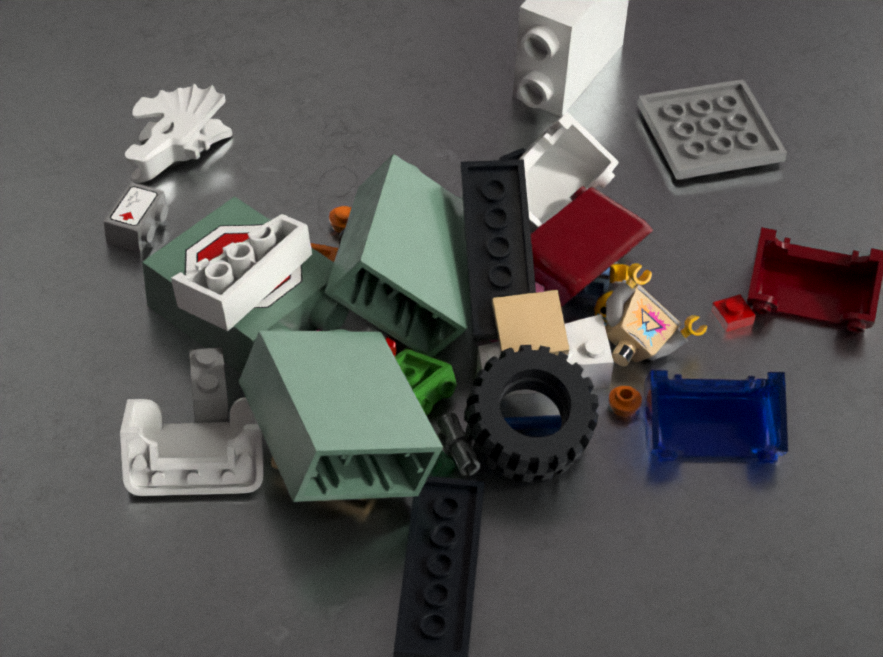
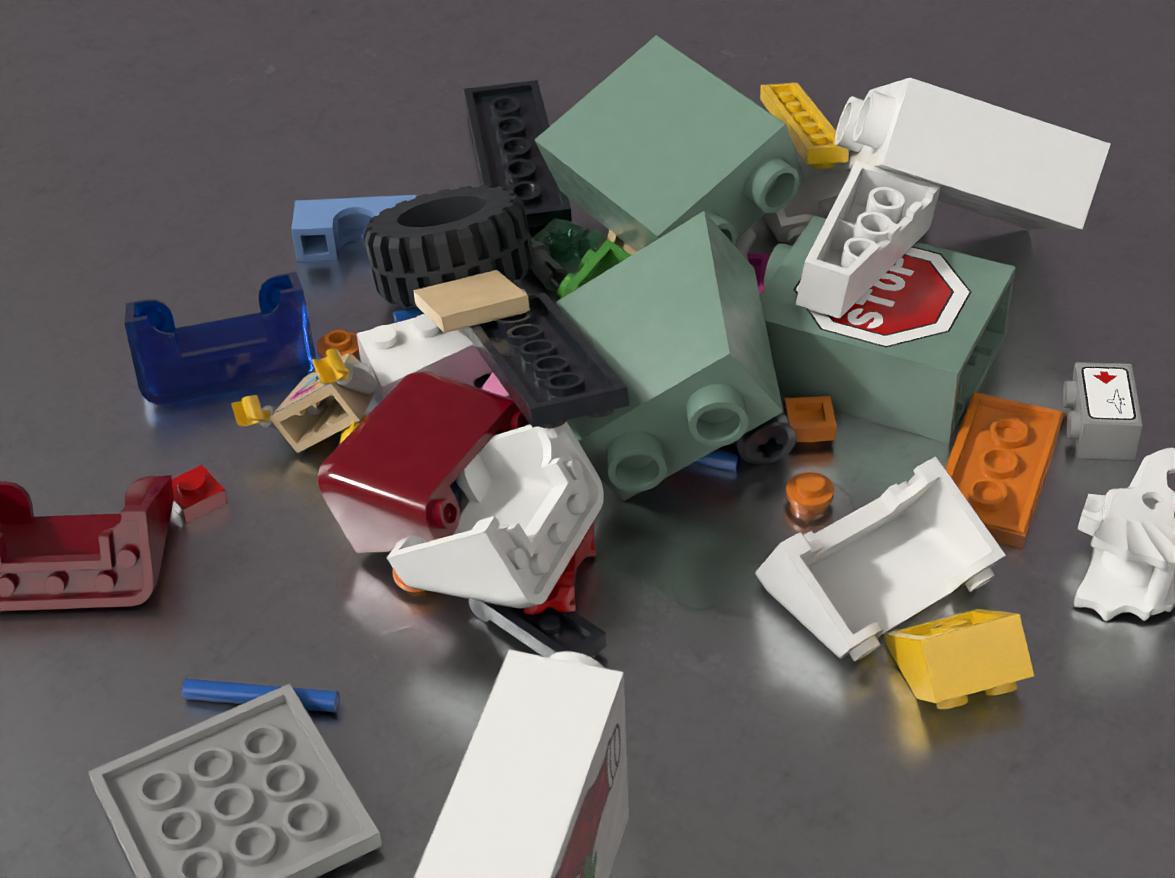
camera: 170 degrees right, 5 degrees down
none -> blue bar [182,679,340,712]
none -> medium blue arch [291,195,417,263]
none -> white windscreen [755,456,1006,662]
none -> yellow plate [760,83,848,169]
none -> white brick [835,78,1111,230]
none -> yellow slope [883,609,1034,709]
none -> orange tile [945,392,1065,548]

